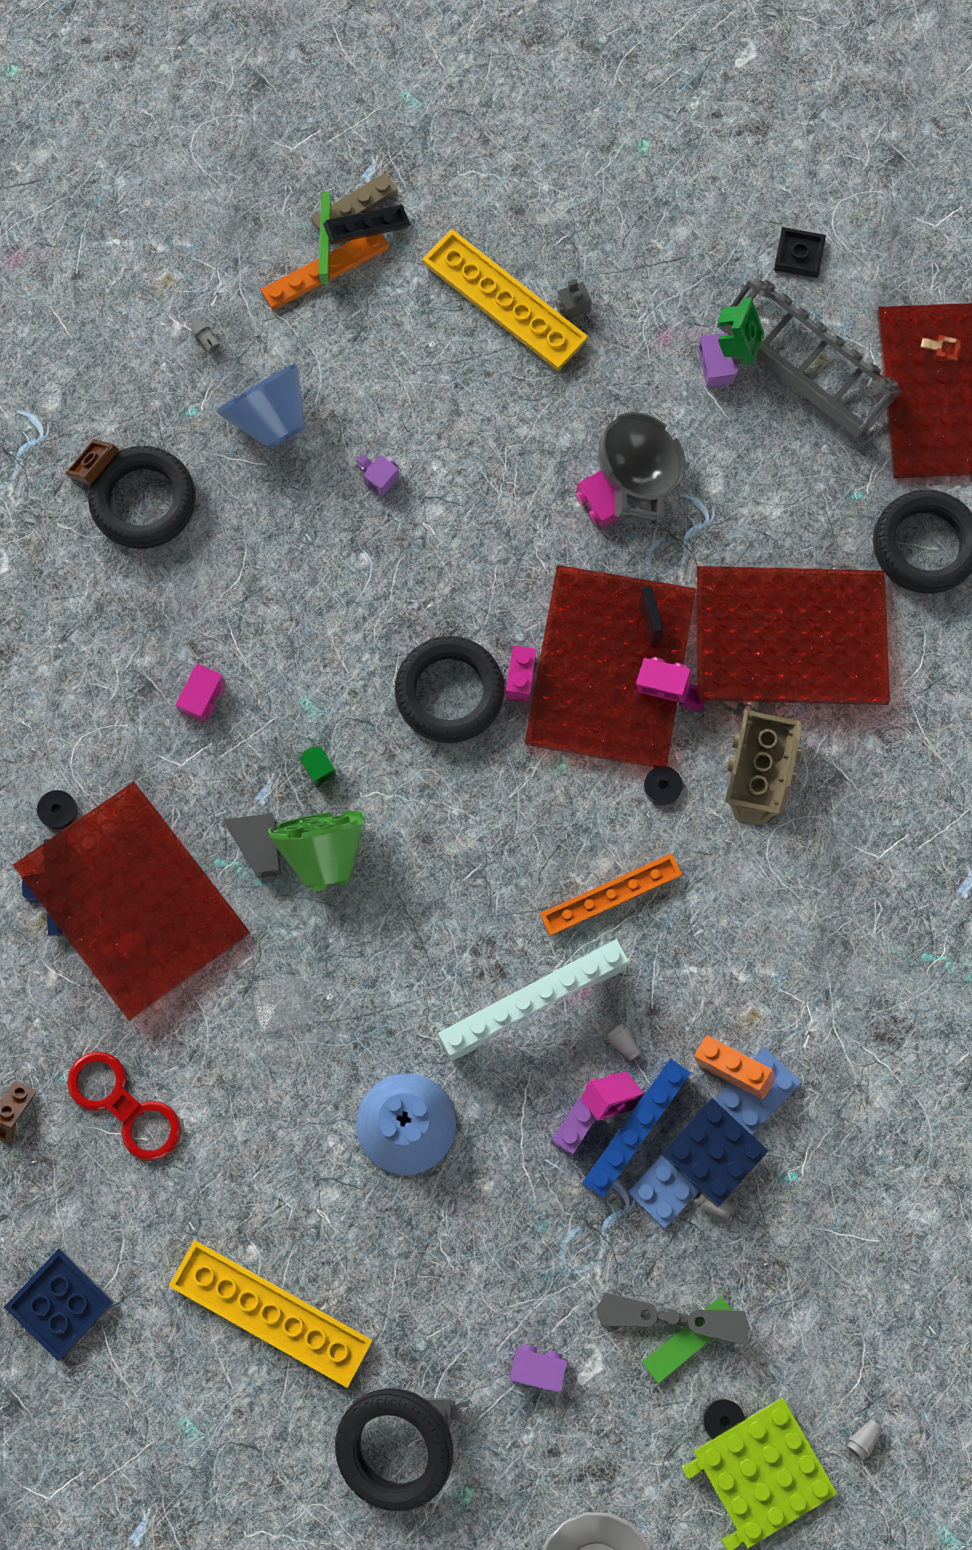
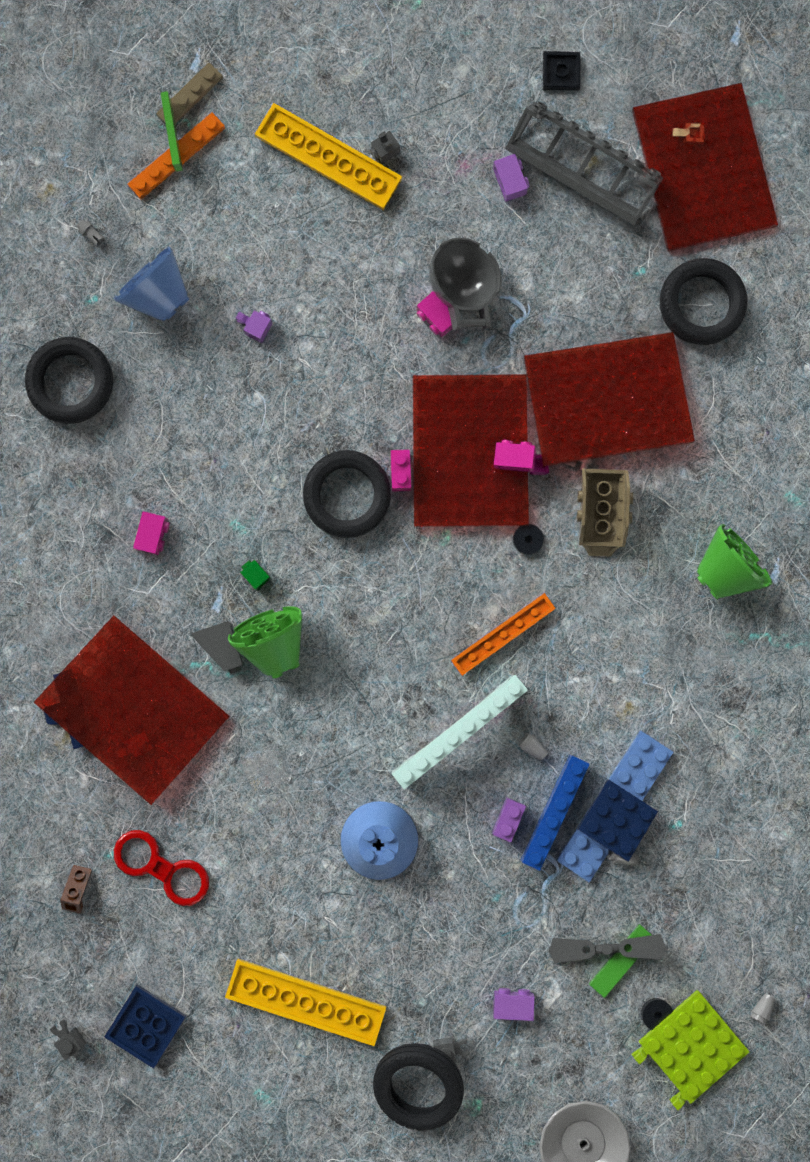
camera: 10 degrees left, 10 degrees up
black piece [37,790,77,830] -> none
reddish brown tile [65,439,119,485] -> none
black tile [323,205,411,245] -> none
dark pink brick [581,1071,644,1121] -> none
black tile [639,585,663,647] -> none
orange brick [694,1035,776,1100] -> none
green panel [718,298,765,365] -> none
none -> bright green cone [697,524,772,600]

